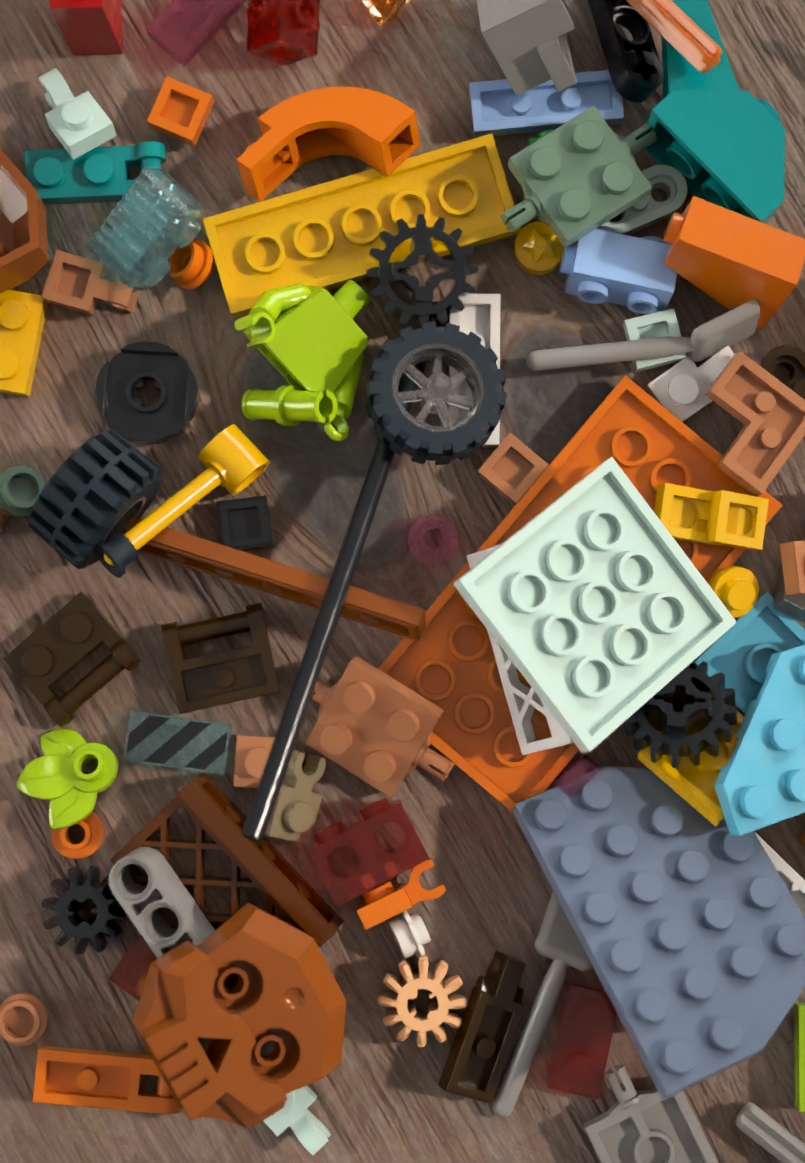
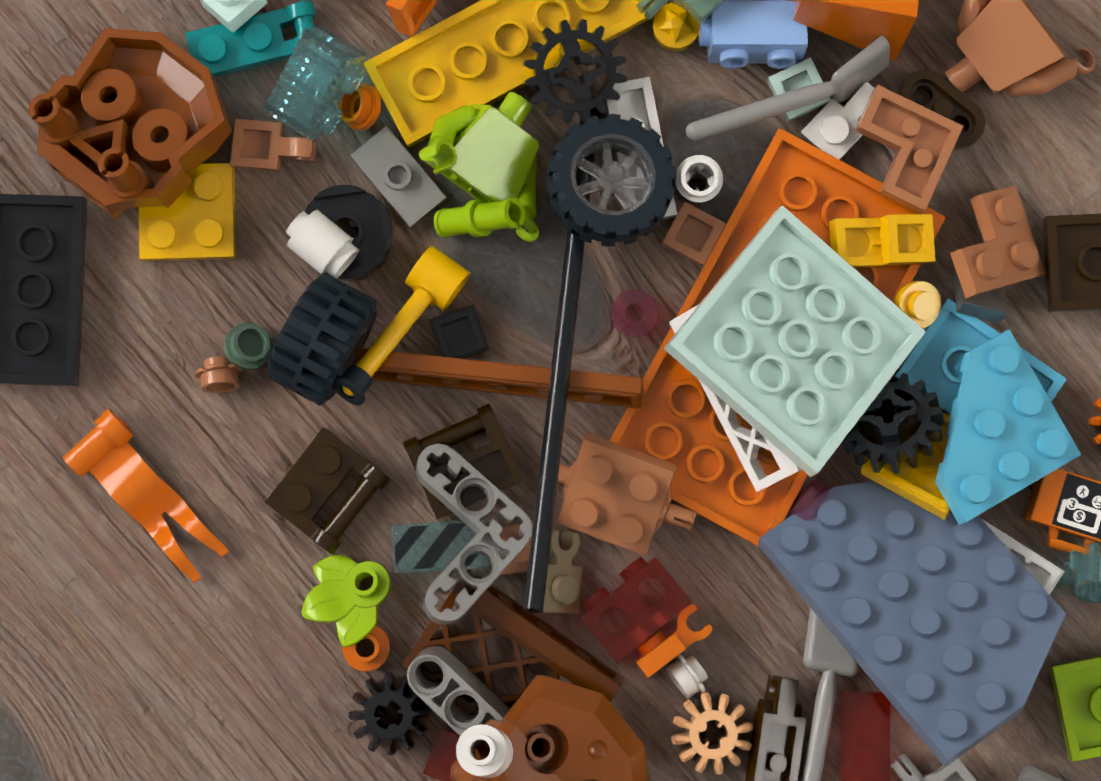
camera: 10 degrees left, 0 degrees up
none -> white brick [286,210,359,279]
none -> light grey plate [350,126,447,229]
none -> light grey beam [415,444,533,625]
none -> white brick [456,724,513,778]
none -> white cone [675,155,723,202]

